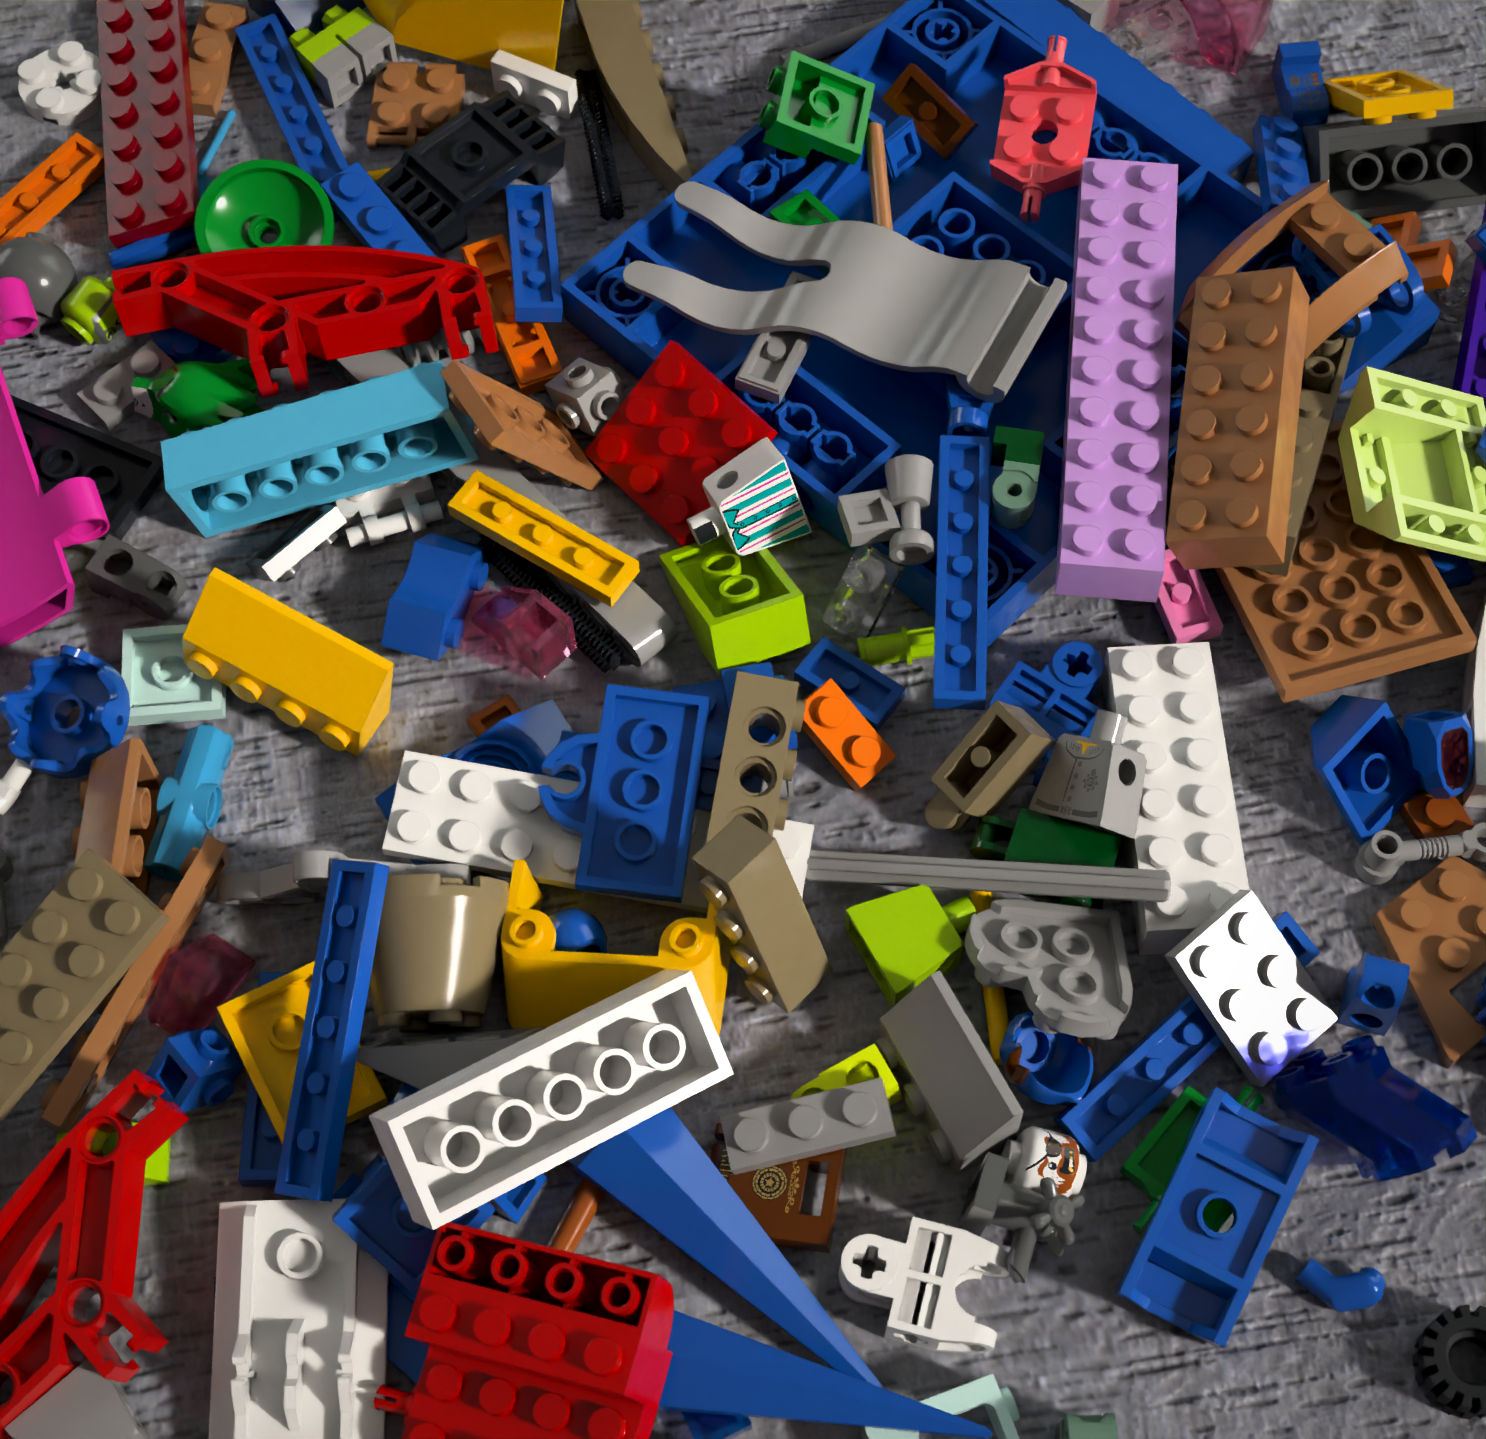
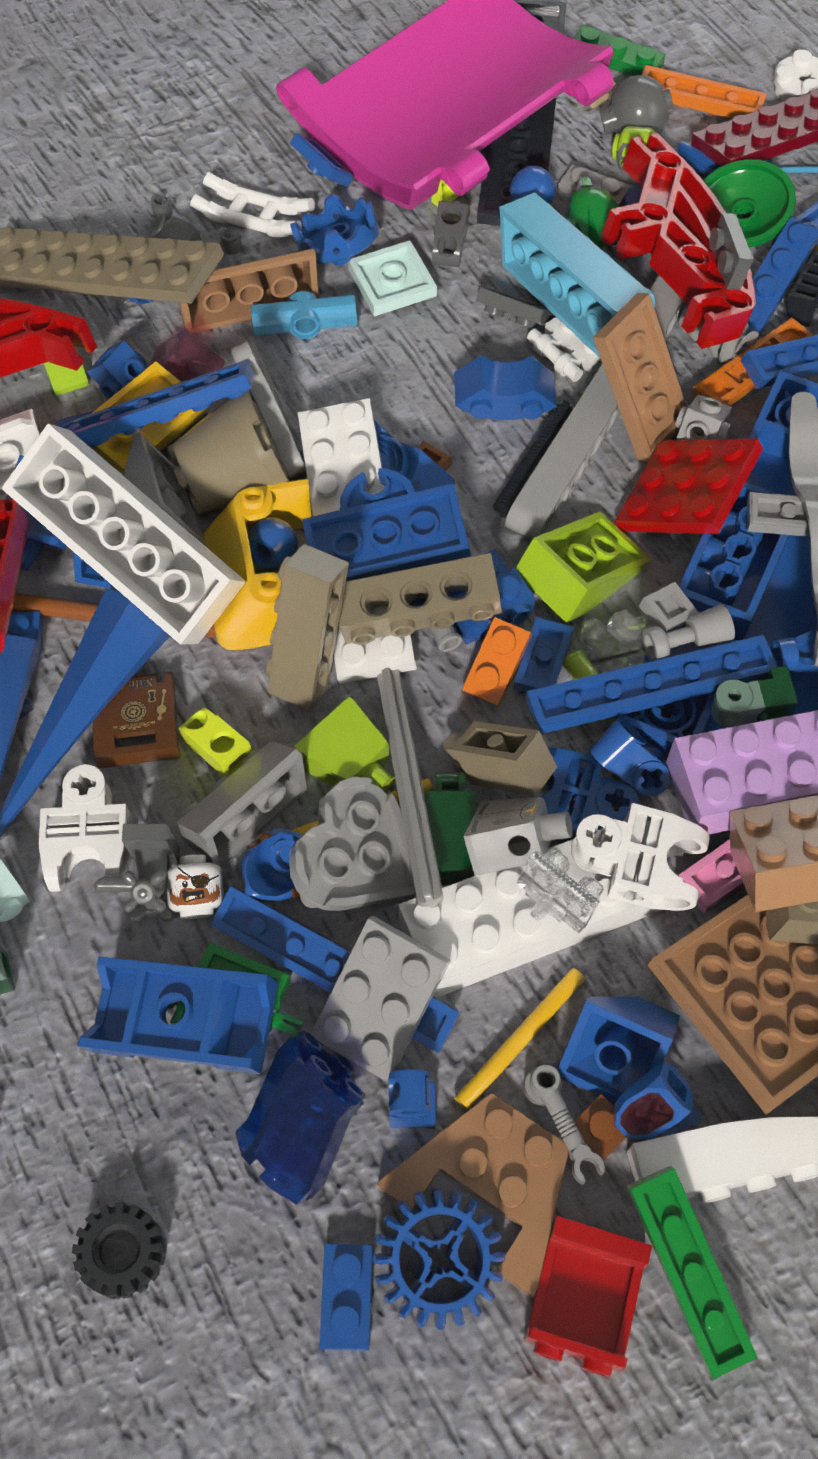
camera: 70 degrees right, 0 degrees up
medium nougat plate [40,836,231,1134] -> none
yellow slope [182,567,394,757] -> none
yellow plate [447,470,640,608] -> none
clear pink slope [471,585,577,680] -> none
white torso [687,437,812,556] -> none
light grey plate [720,1077,896,1175] -> none
blue arm [1296,1258,1385,1312] -> none
none -> yellow bar [454,968,585,1110]
none -> blue piece [509,166,556,205]
none -> clear hips [516,849,604,934]
none -> white piece [571,803,710,911]
none -> blue piece [590,718,671,796]
none -> dark grey plate [709,213,754,290]

